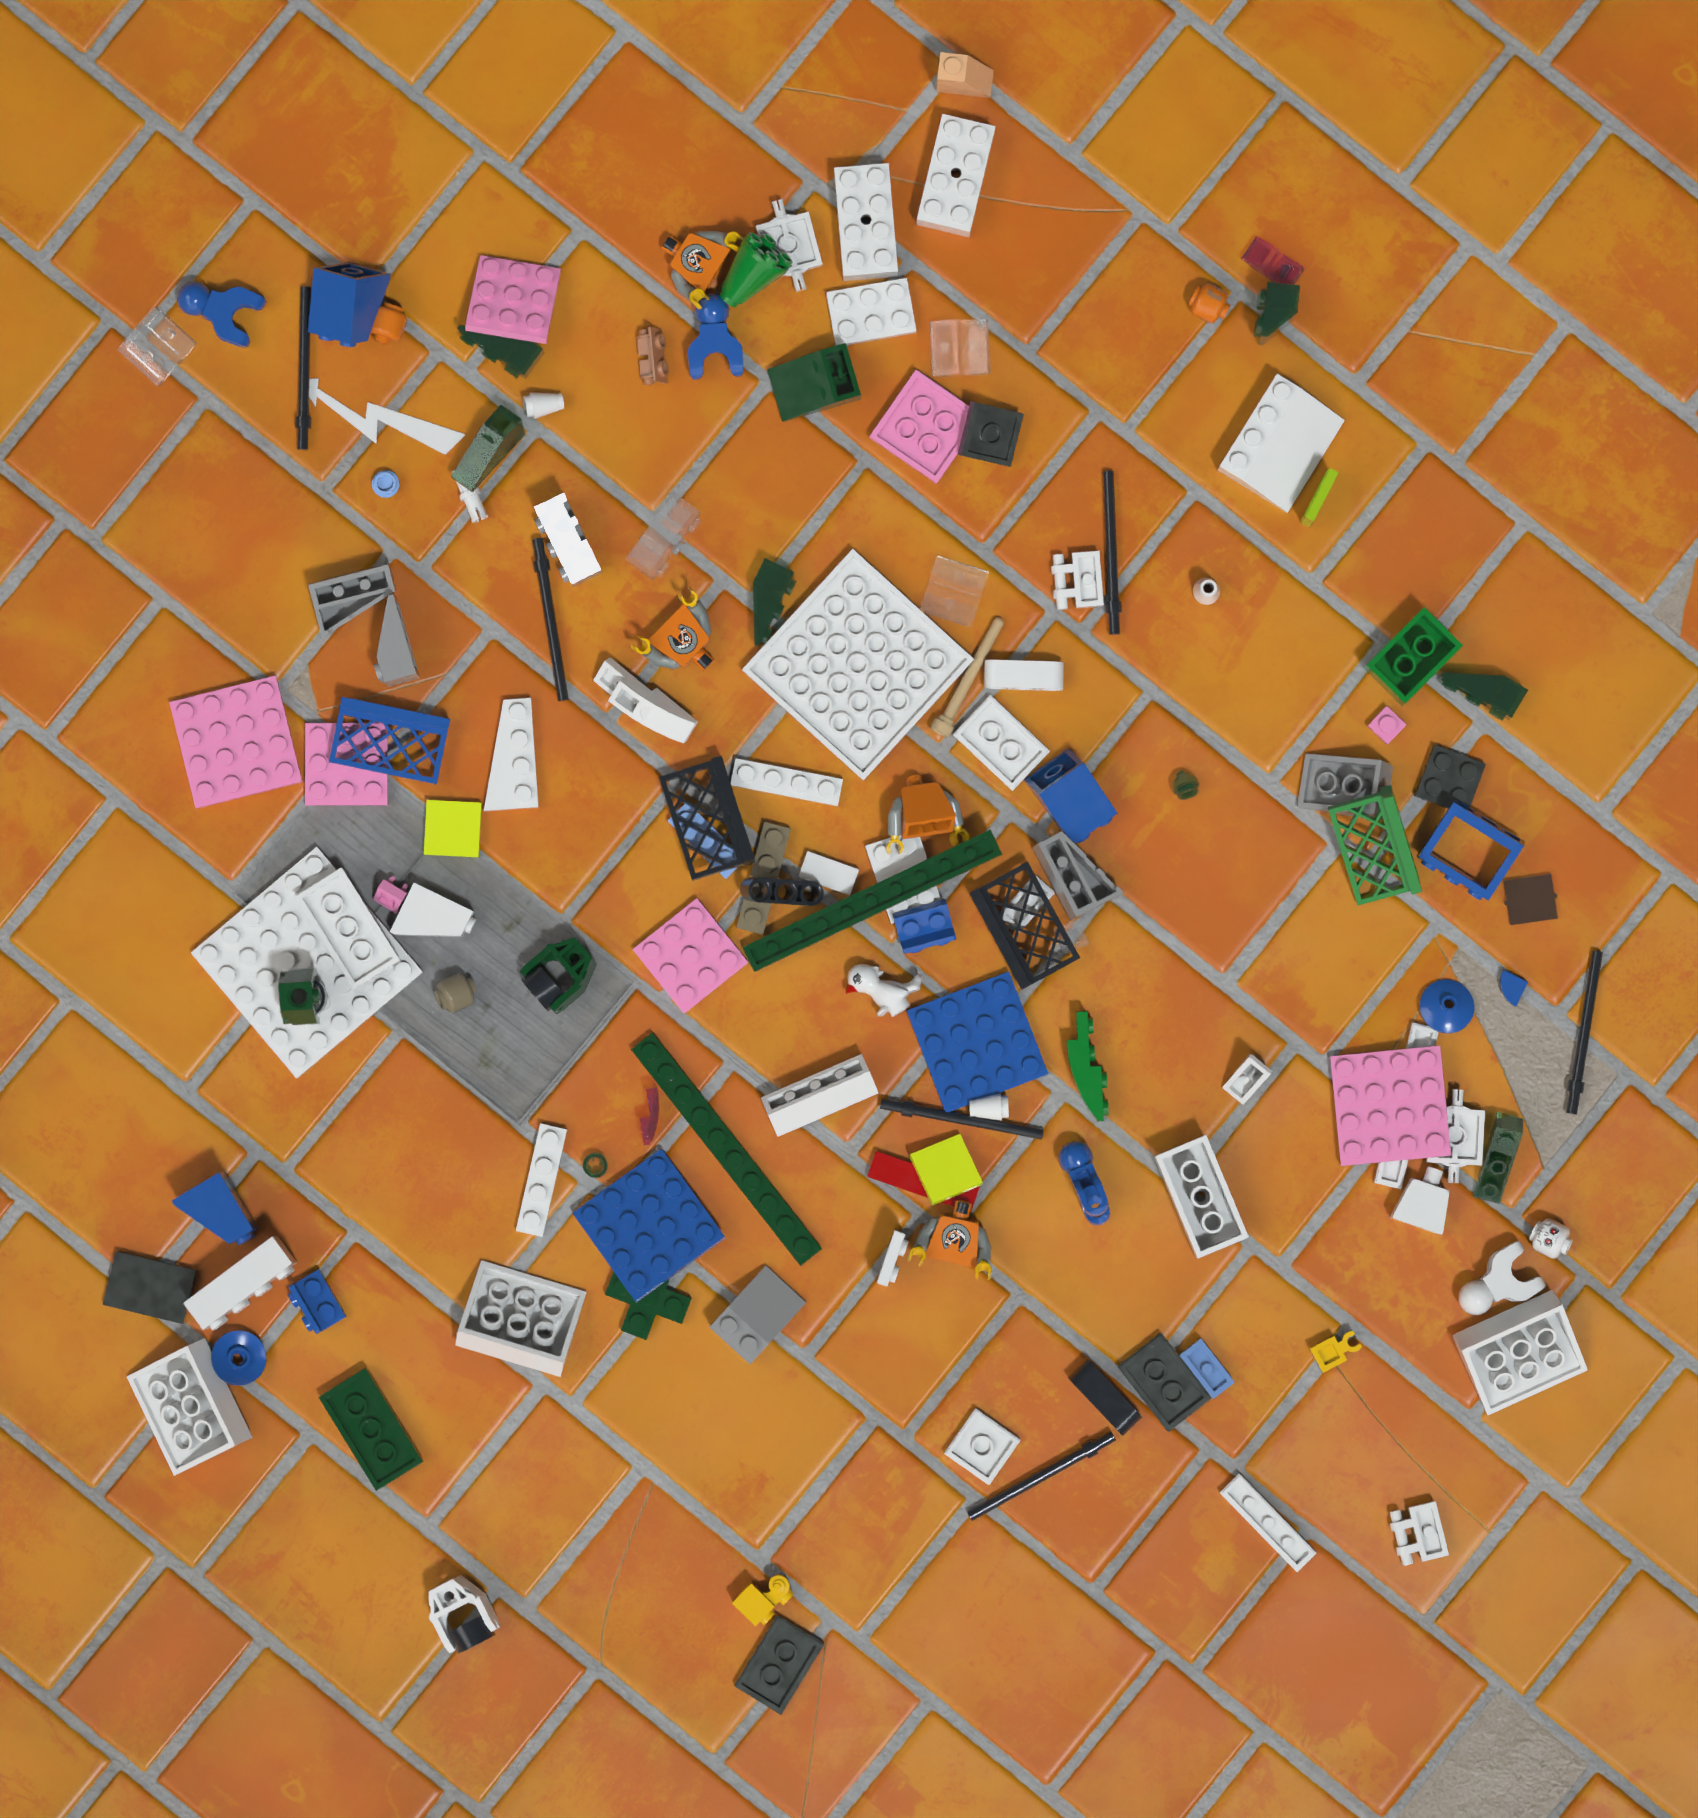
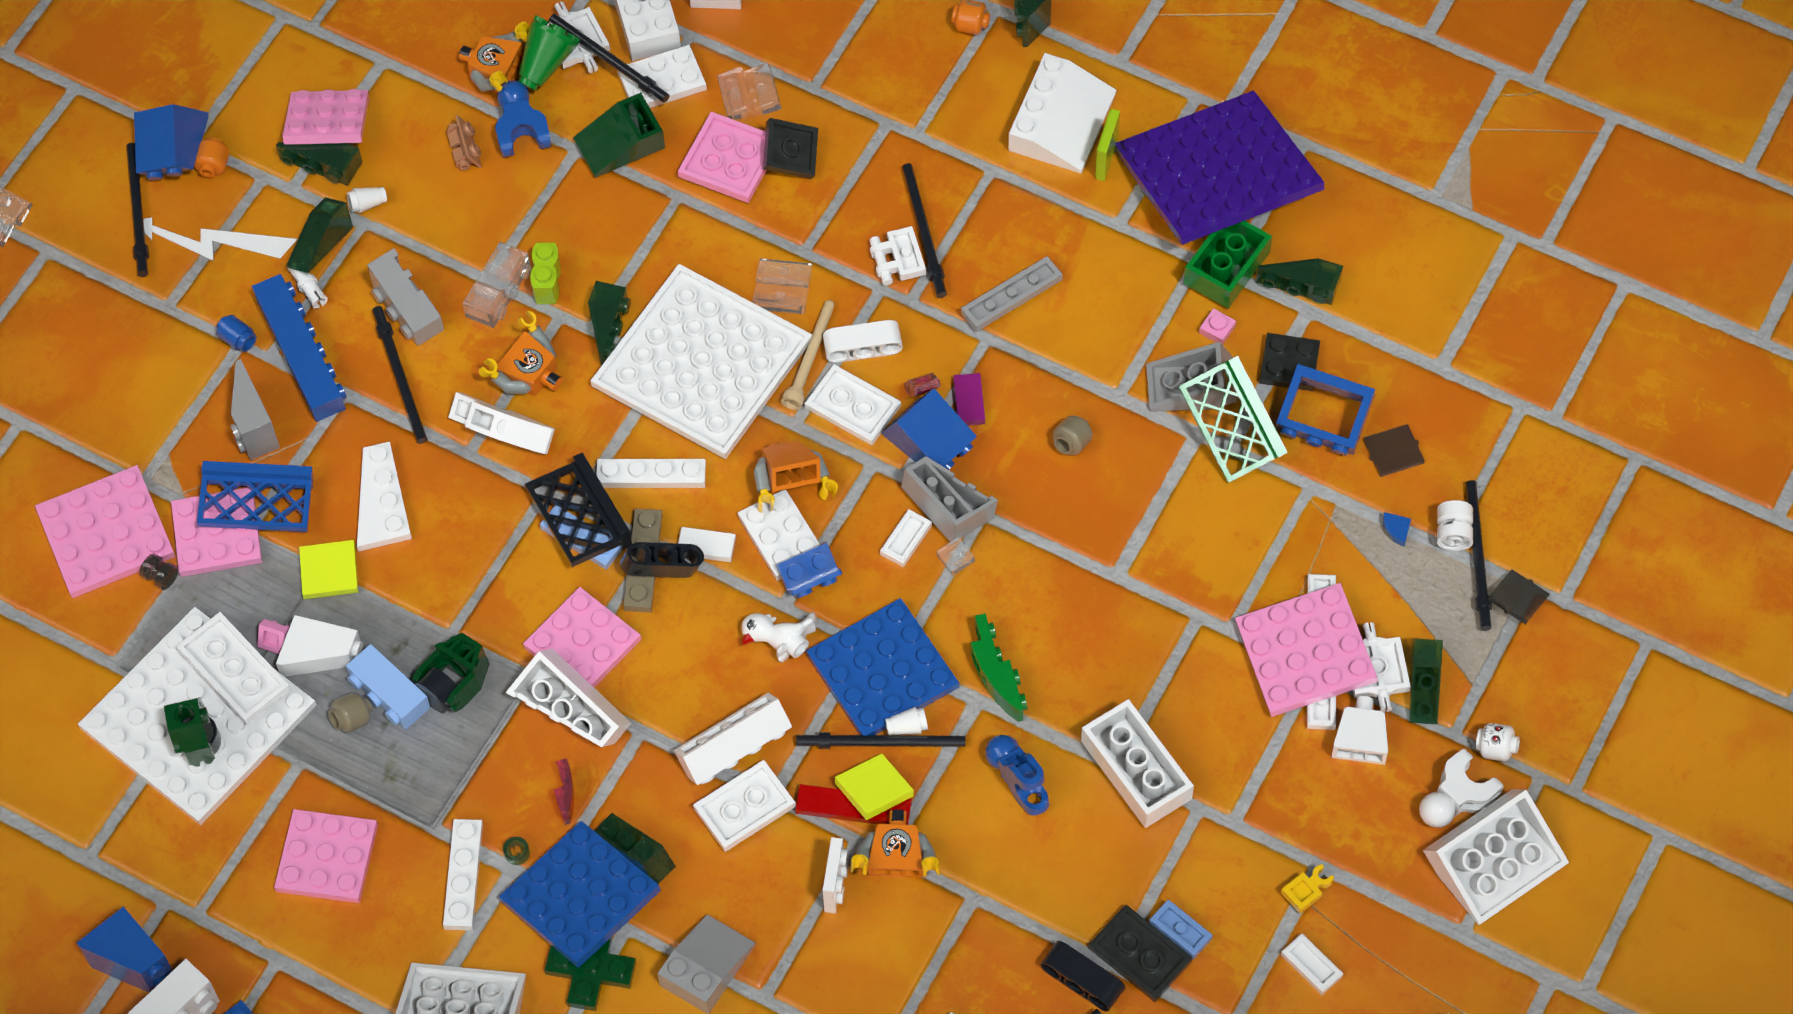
camera: 10 degrees left, 25 degrees down
blue piece [177,281,267,348] -> none
light grey wedge [308,563,396,638] -> none
light blue plate [372,470,400,498] -> none
dark green plate [631,1033,822,1266] -> none
dark green plate [743,829,1003,972] -> none
black fence [969,862,1080,990] -> none
plate [1172,770,1199,800] -> none
white cone [1193,577,1220,605] -> none
white slope [1222,1054,1273,1105] -> none
blue dish [1419,980,1474,1034] -> none
none -> clear smoke wheel [139,553,178,590]
none -> blue brick [217,315,257,352]
none -> blue brick [252,274,347,422]
none -> bright pink plate [274,809,378,903]
none -> light blue brick [346,644,430,730]
none -> white wedge [506,648,631,747]
none -> lime brick [530,243,561,304]
none -> black bar [549,13,670,103]
none -> clear green slope [594,813,676,884]
none -> white plate [693,760,796,852]
none -> clear pink slope [904,373,941,397]
none -> magenta tile [954,373,985,426]
none -> light grey plate [961,256,1063,332]
none -> dark tan head [1053,415,1093,456]
none -> dark purple plate [1115,90,1325,245]
none -> white tile [1281,934,1343,995]
none -> white wheel [1437,500,1473,551]
none -> clear smoke piece [1487,569,1550,625]

